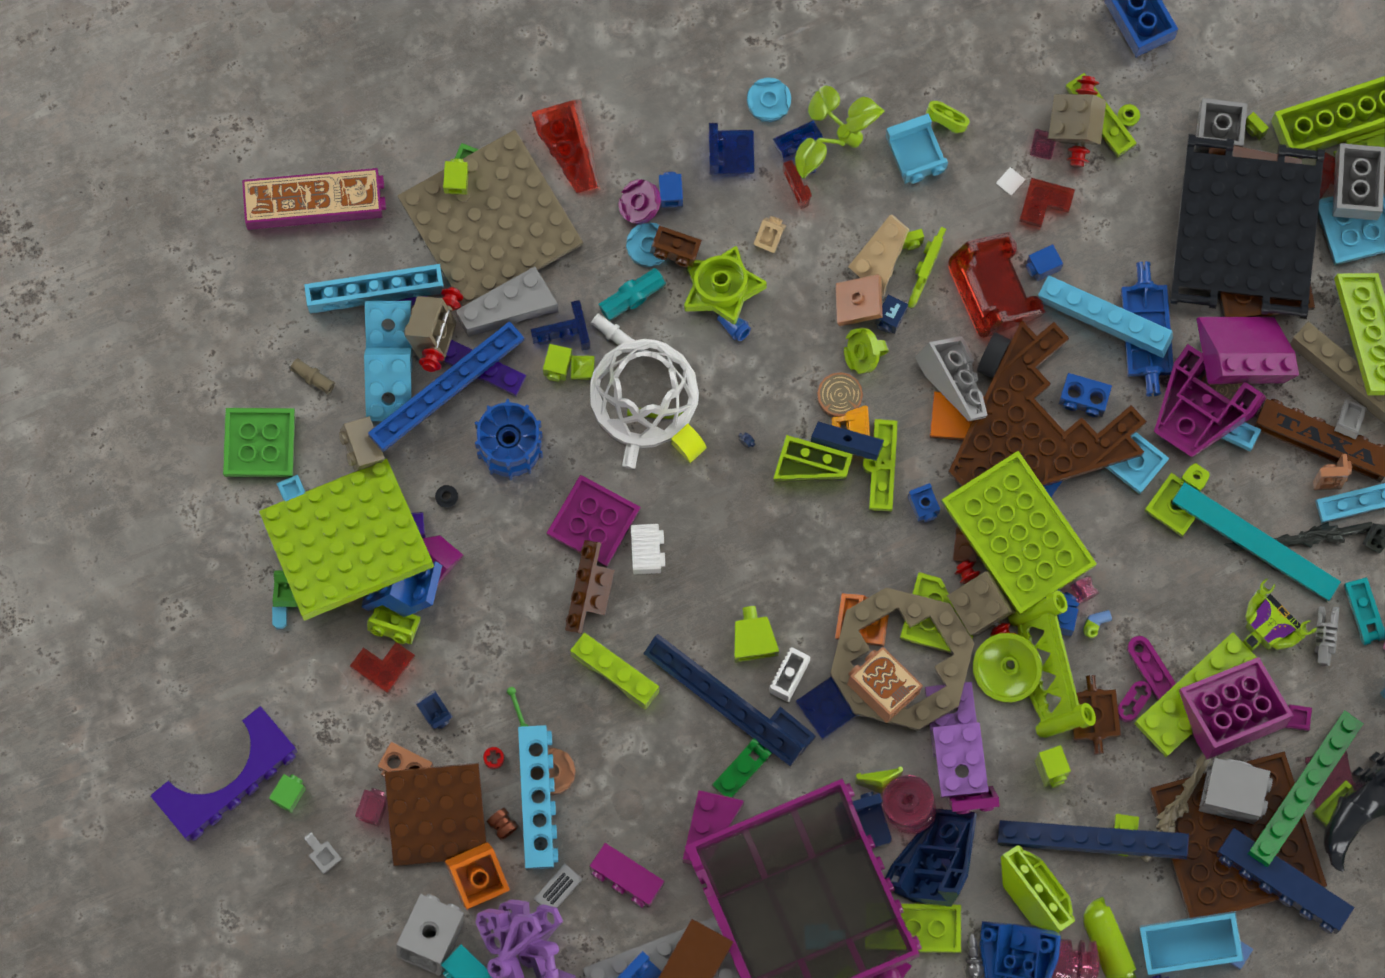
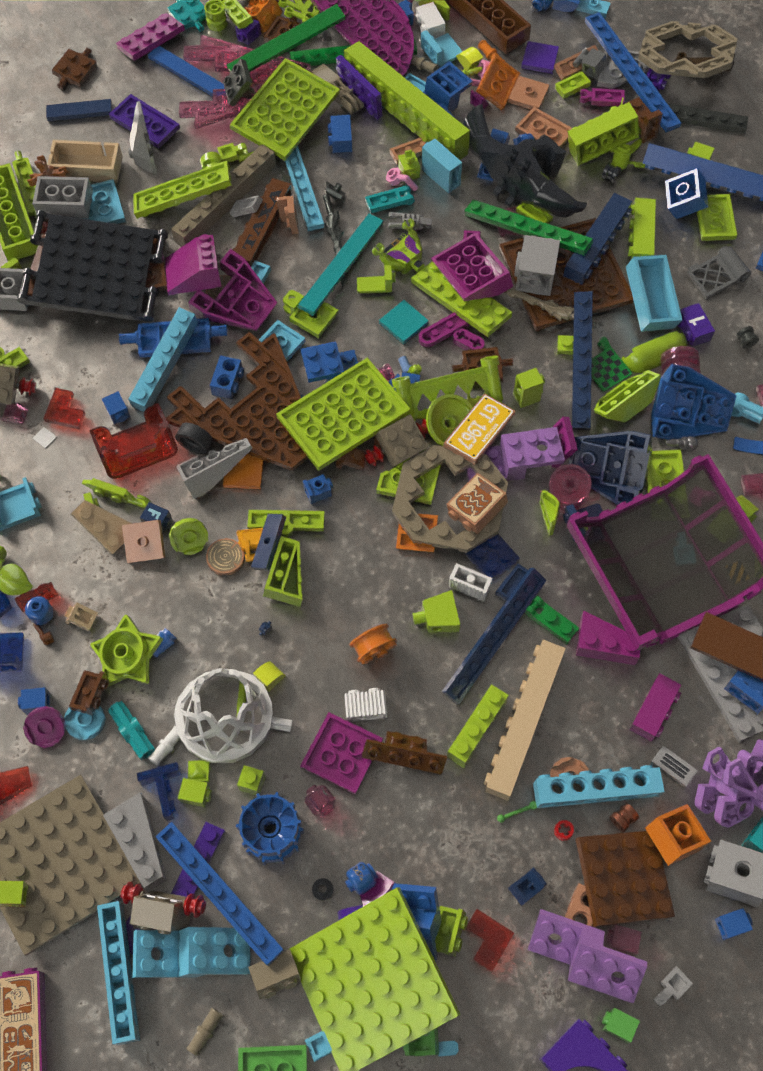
camera: 90 degrees left, 10 degrees down
none -> blue head [25,596,54,625]
none -> reddish brown hand [33,624,54,645]
none -> lime brick [237,765,266,795]
none -> blue bracket [301,341,358,383]
none -> clear pink head [304,785,336,817]
none -> blue head [345,862,378,895]
none -> orange wheel [349,623,397,665]
none -> lime bracket [357,265,396,294]
none -> teal tile [379,300,429,345]
none -> tile [443,394,516,465]
none -> tan brick [484,640,566,801]
none -> medium lavender bracket [528,909,647,1003]
none -> green flag [592,336,633,393]
none -> lime brick [628,198,656,260]
none -> blue brick [715,908,753,941]

